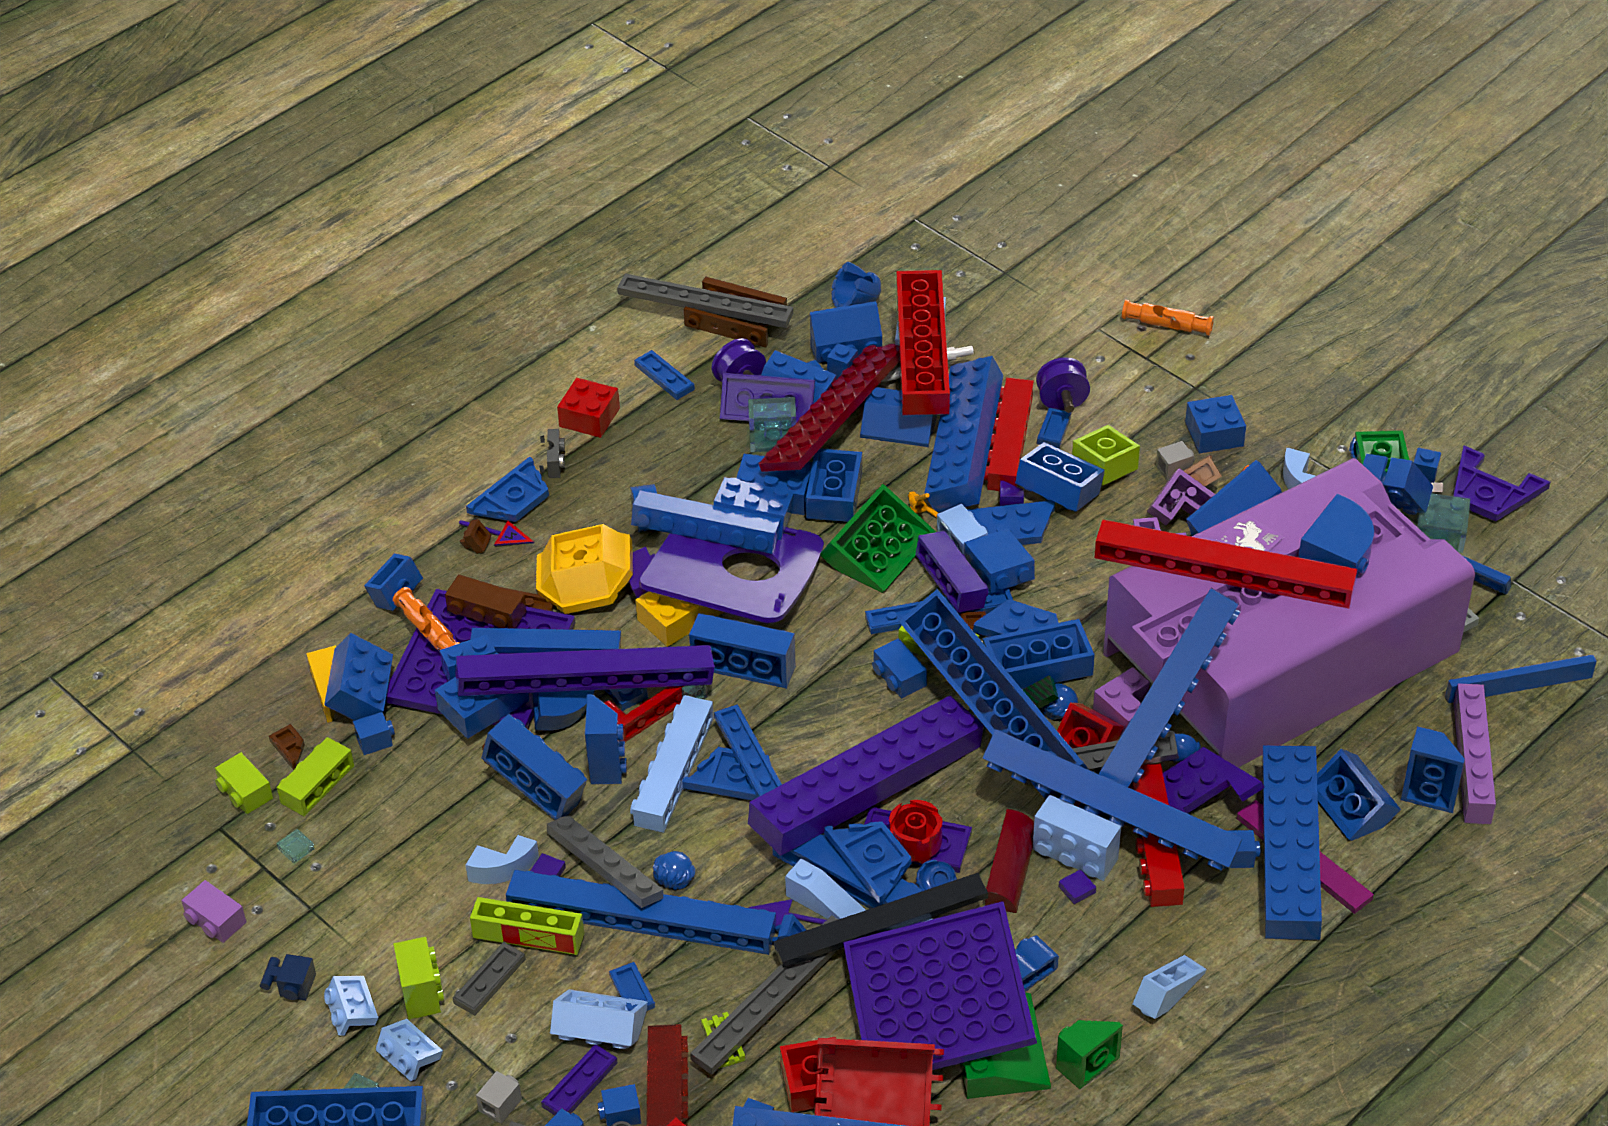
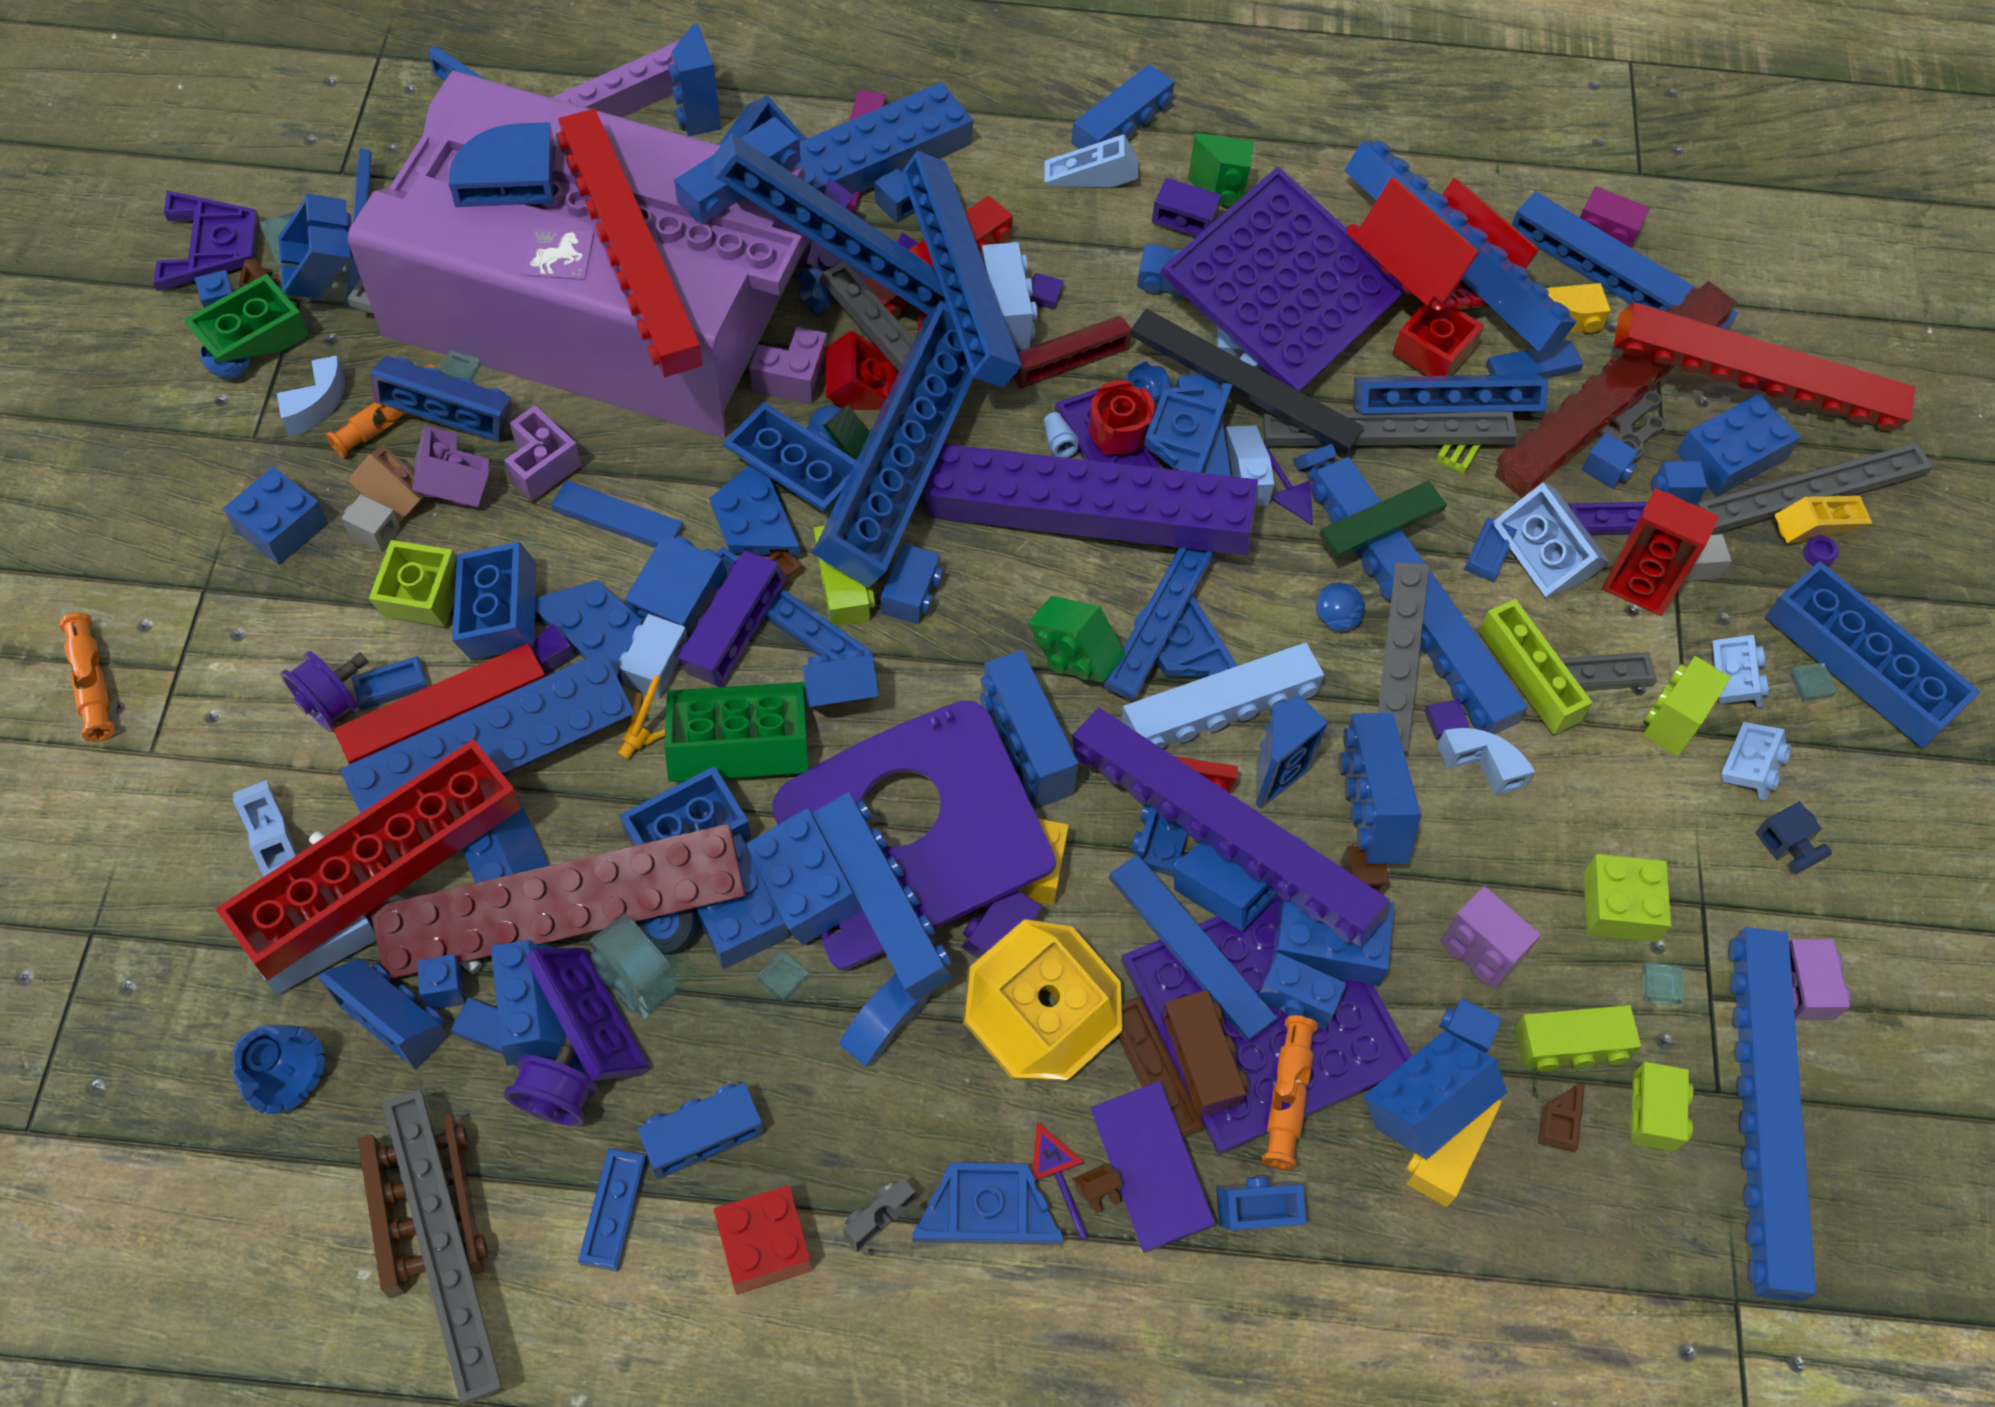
camera: 135 degrees left, 15 degrees up
none -> light blue brick [233,780,297,877]
none -> blue tile [551,480,684,548]
none -> blue brick [637,1083,764,1180]
none -> blue brick [674,116,801,224]
none -> clear light blue tile [757,950,809,1003]
none -> blue brick [801,649,879,707]
none -> green brick [1028,596,1126,683]
none -> light blue cone [1044,412,1079,458]
none -> blue brick [1071,64,1175,149]
none -> dark purple tile [1090,1081,1216,1253]
none -> dark purple brick [1151,178,1222,237]
none -> dark green tile [1319,480,1447,559]
none -> blue brick [1353,374,1548,414]
none -> medium lavender brick [1440,886,1541,989]
none -> lime brick [1583,854,1671,942]
none -> red brick [1601,488,1719,617]
none -> blue brick [1729,927,1816,1302]

